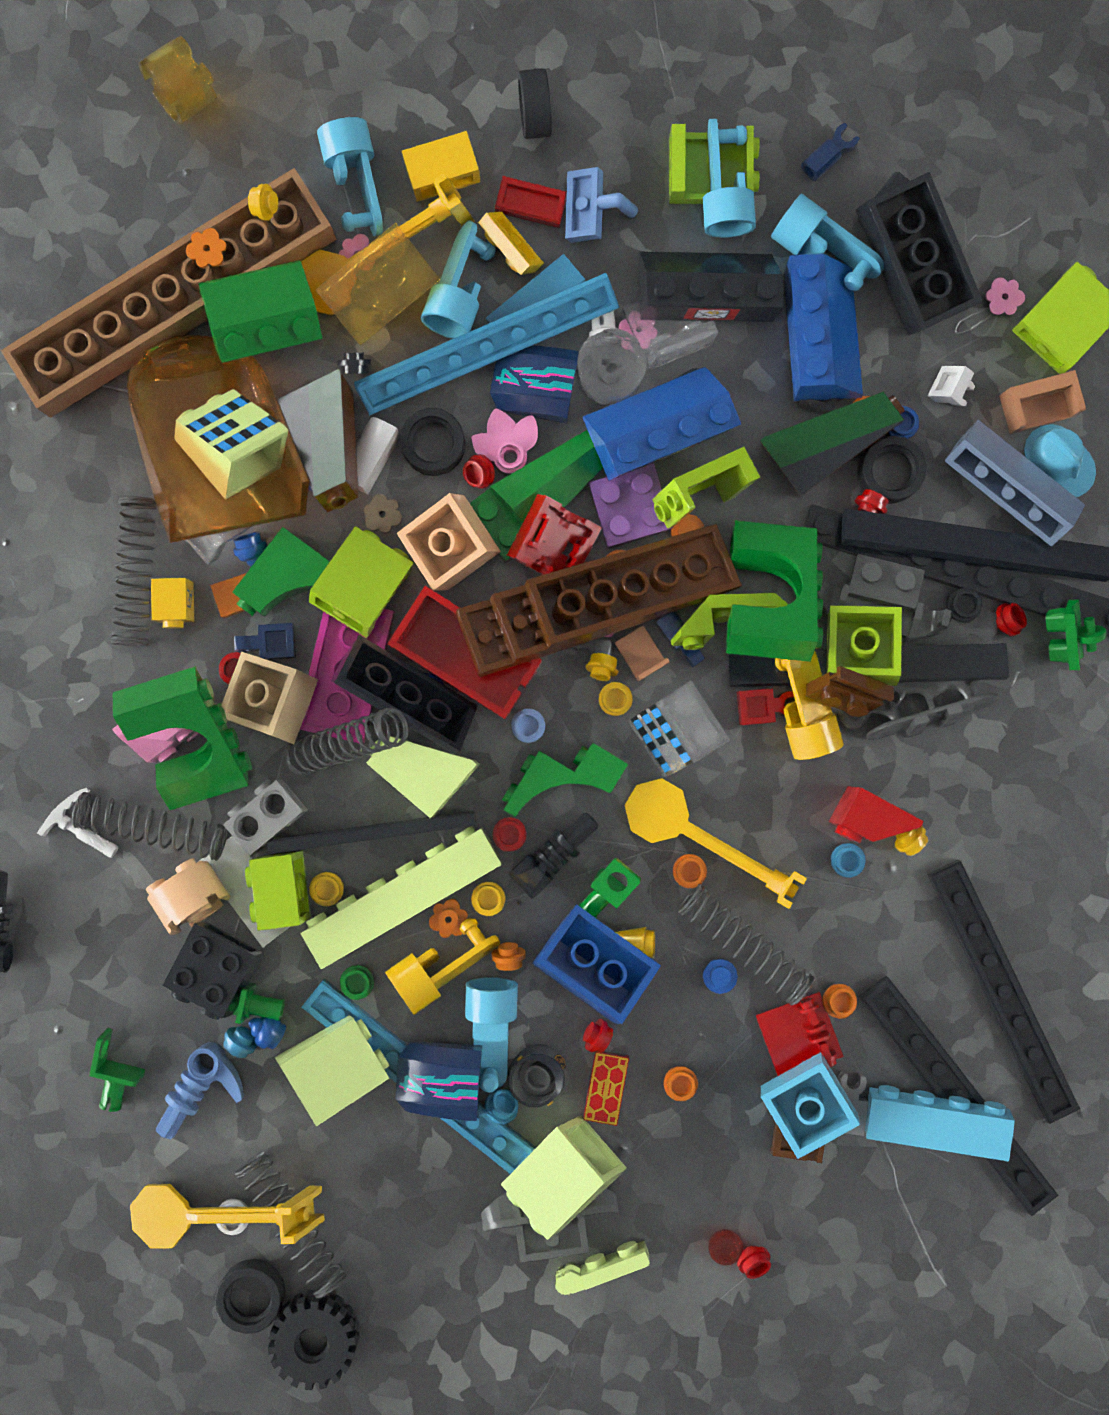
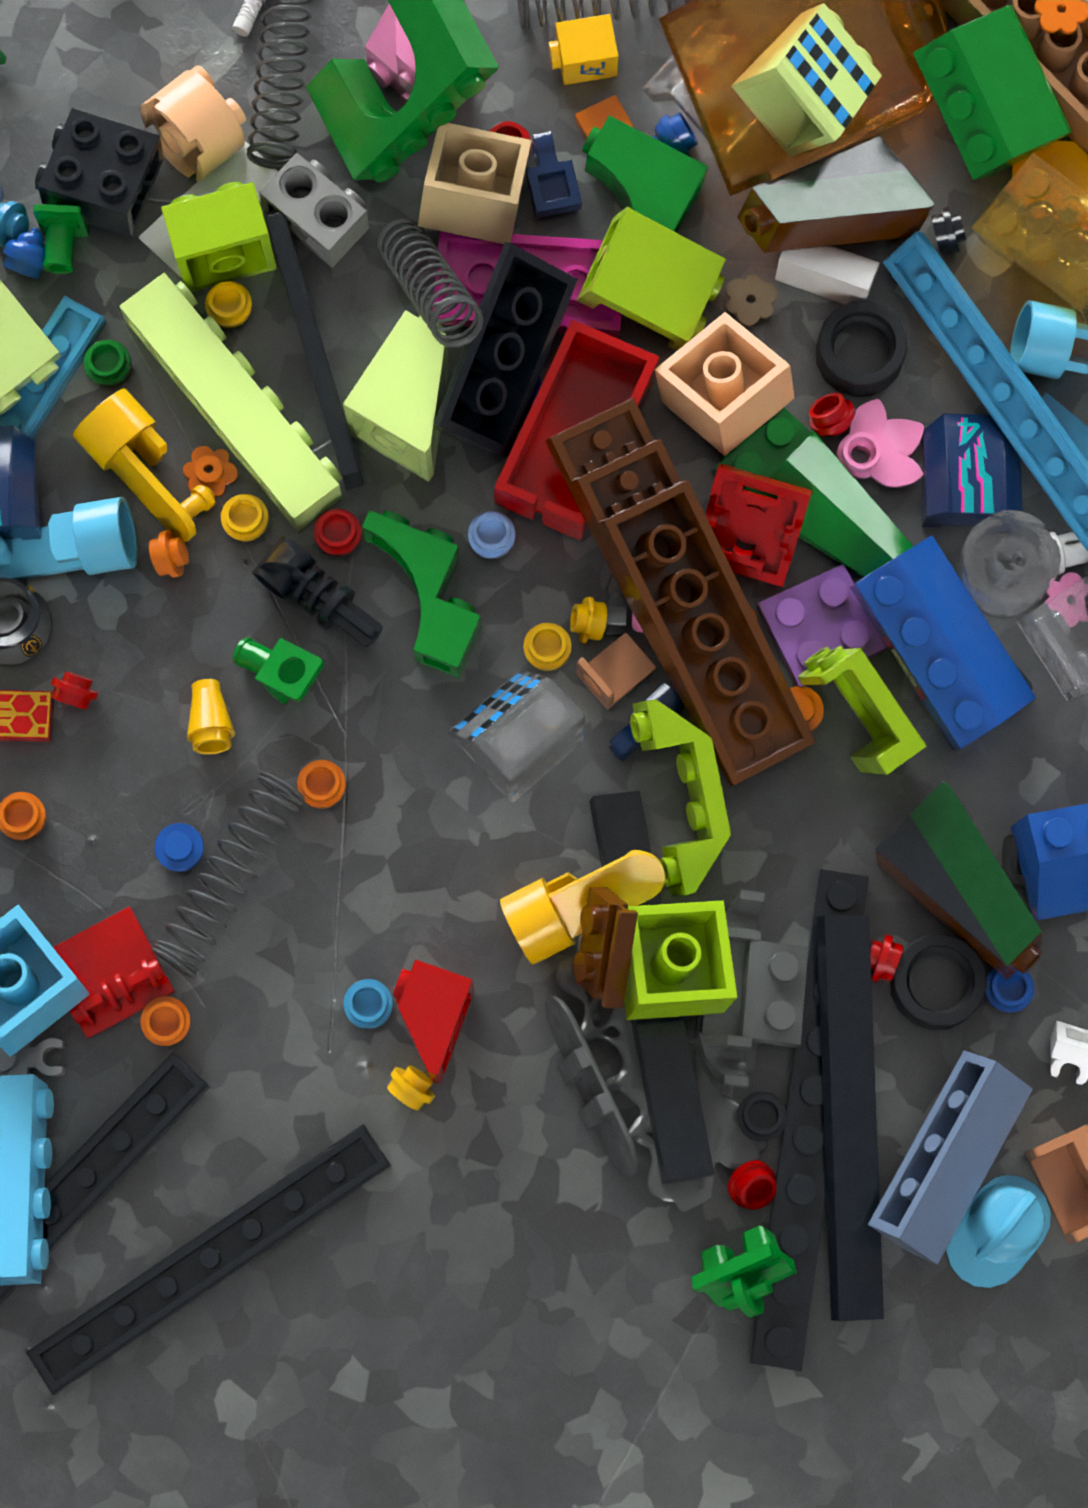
camera: 85 degrees right, 10 degrees down
blue slope [532,904,661,1024] -> none
yellow piece [624,778,807,909] -> none
green arch [726,520,823,662] -> none
red plate [737,688,794,725] -> none

